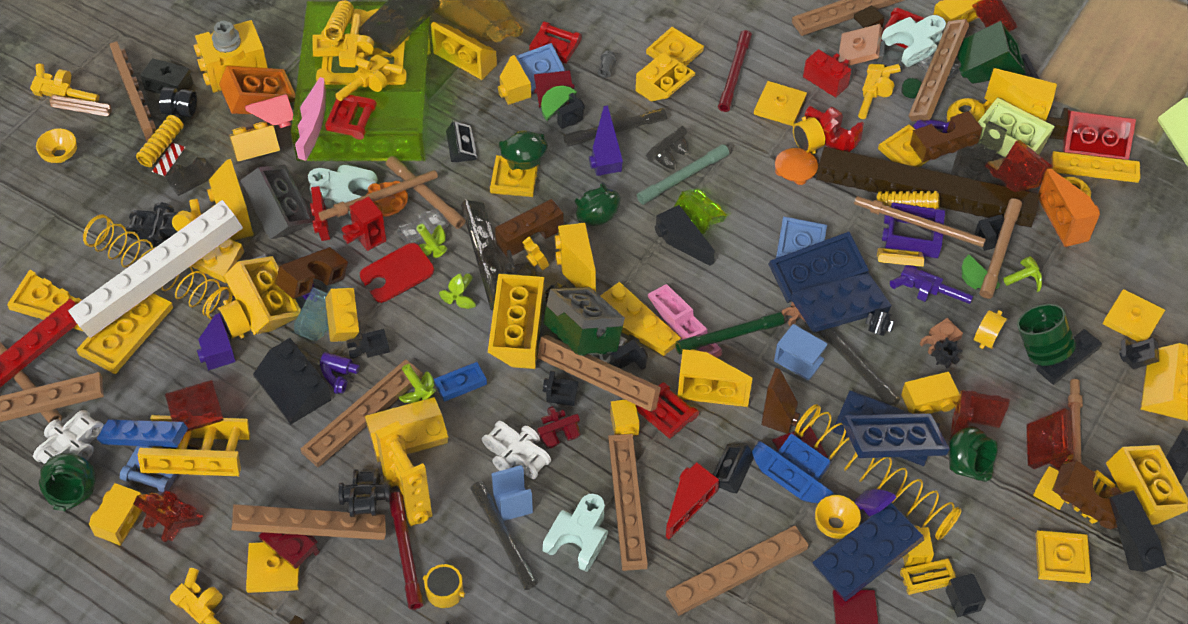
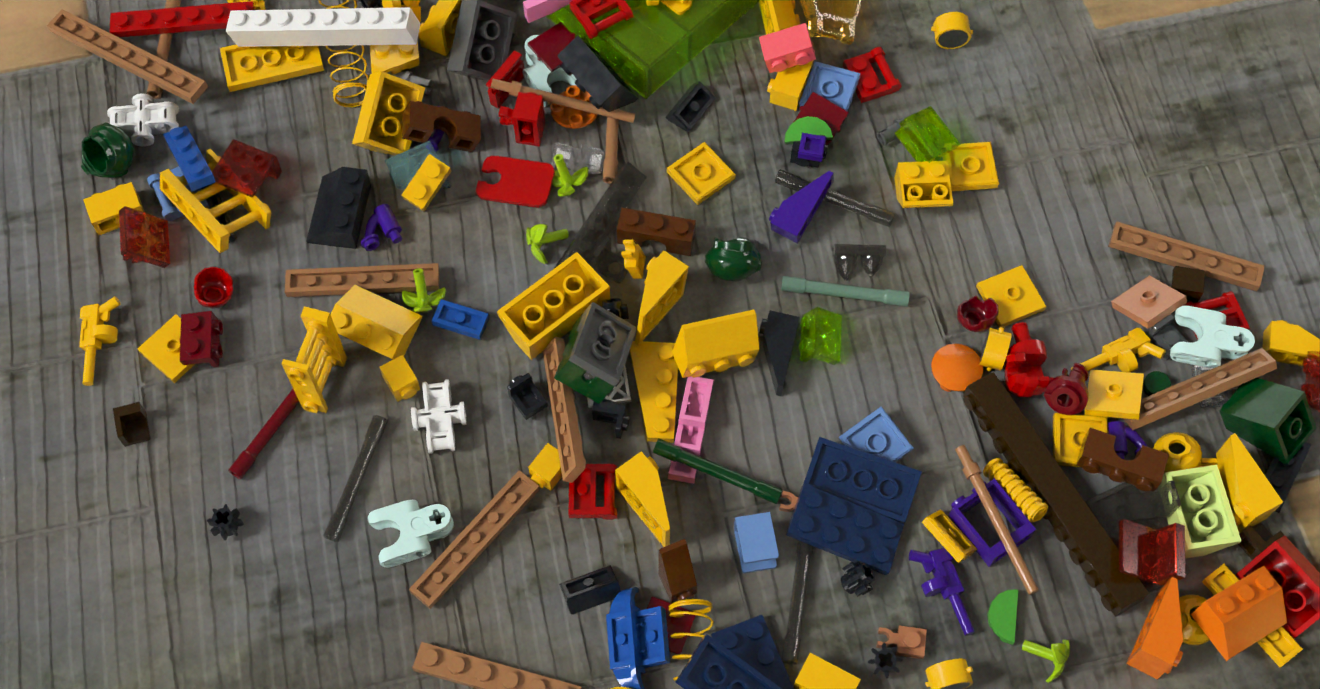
camera: 45 degrees right, 10 degrees up
dark purple slope [197,313,235,371] -> none
yellow piece [217,300,251,339] -> none
medium nougat plate [231,504,386,540] -> none
black axle [338,468,391,517] -> none
black plate [346,329,390,359] -> none
piece [423,564,466,608] -> none
medium blue piece [491,465,533,522] -> none
dark green helmet [499,130,548,170] -> none
dark red hips [536,406,580,449] -> none
red slope [666,462,719,540] -> none
dark red piece [718,30,752,112] -> none
red brick [803,49,852,98] -> none
black panel [974,215,1004,251] -> none
medium nougat piece [979,199,1022,299] -> none
none -> red hair [194,266,233,309]
none -> yellow brick [379,355,420,402]
none -> dark red piece [528,22,575,72]
none -> black slope [557,35,639,112]
none -> yellow slope [672,309,759,378]
none -> coral slope [759,23,816,73]
none -> dark purple tile [798,133,826,162]
none -> clear neon green bracket [895,106,960,163]
none -> dark red hair [957,296,999,332]
none -> dark red piece [1044,363,1089,415]
none -> yellow plate [1085,370,1144,420]
none -> orange slope [1190,566,1287,661]

